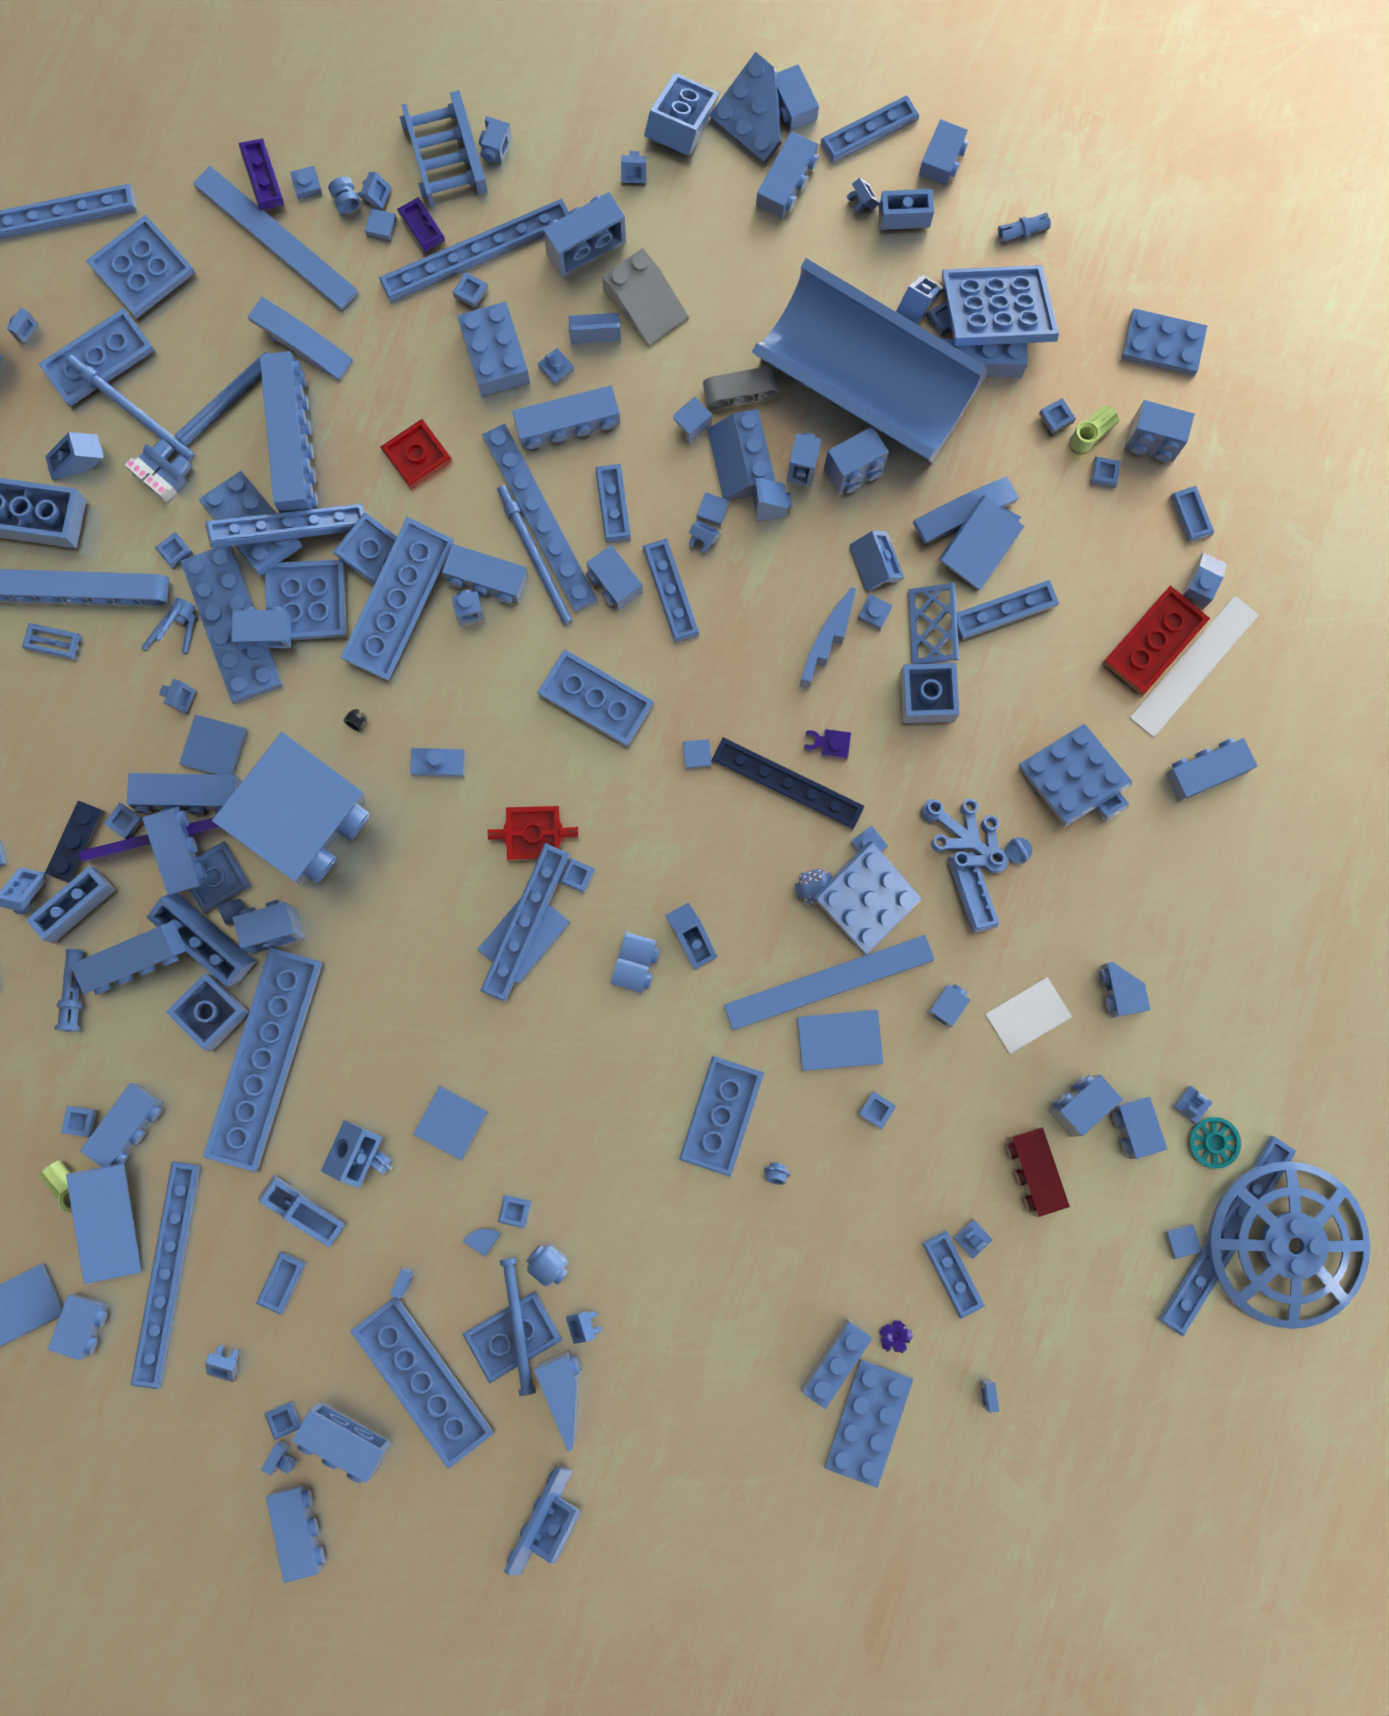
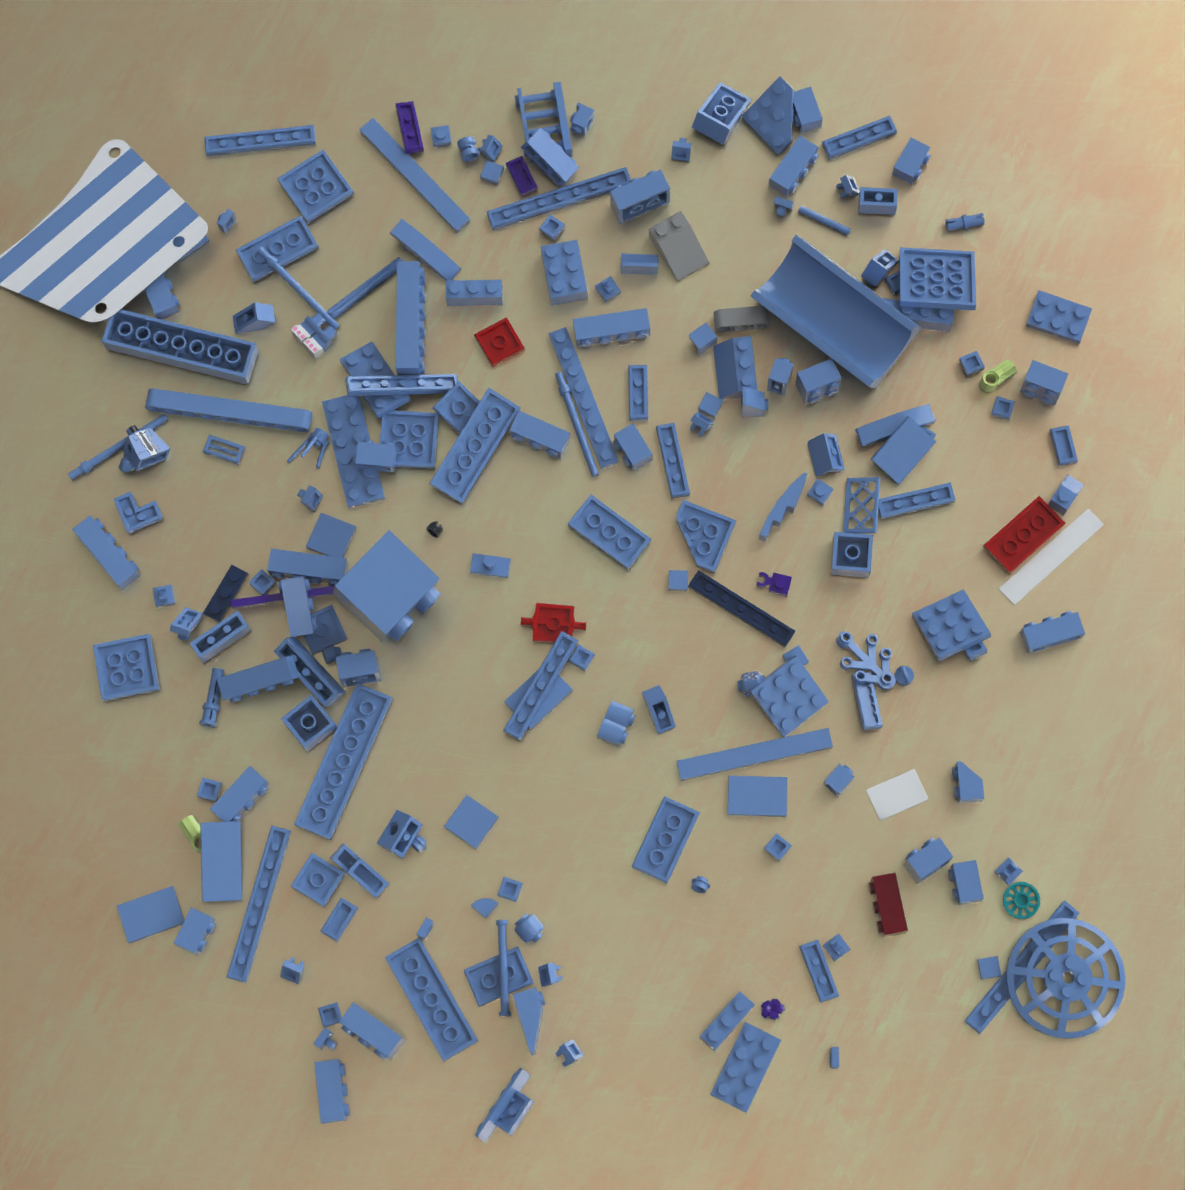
camera: 15 degrees right, 5 degrees down
medium blue tile [155,532,193,569] -> none
medium blue brick [451,590,485,625] -> none
none -> medium blue plate [291,853,346,907]
none -> medium blue brick [446,280,503,306]
none -> medium blue brick [521,128,579,187]
none -> medium blue tile [555,1039,584,1067]
none -> medium blue plate [676,500,736,573]
none -> medium blue tile [774,196,794,217]
none -> medium blue bar [798,205,851,235]

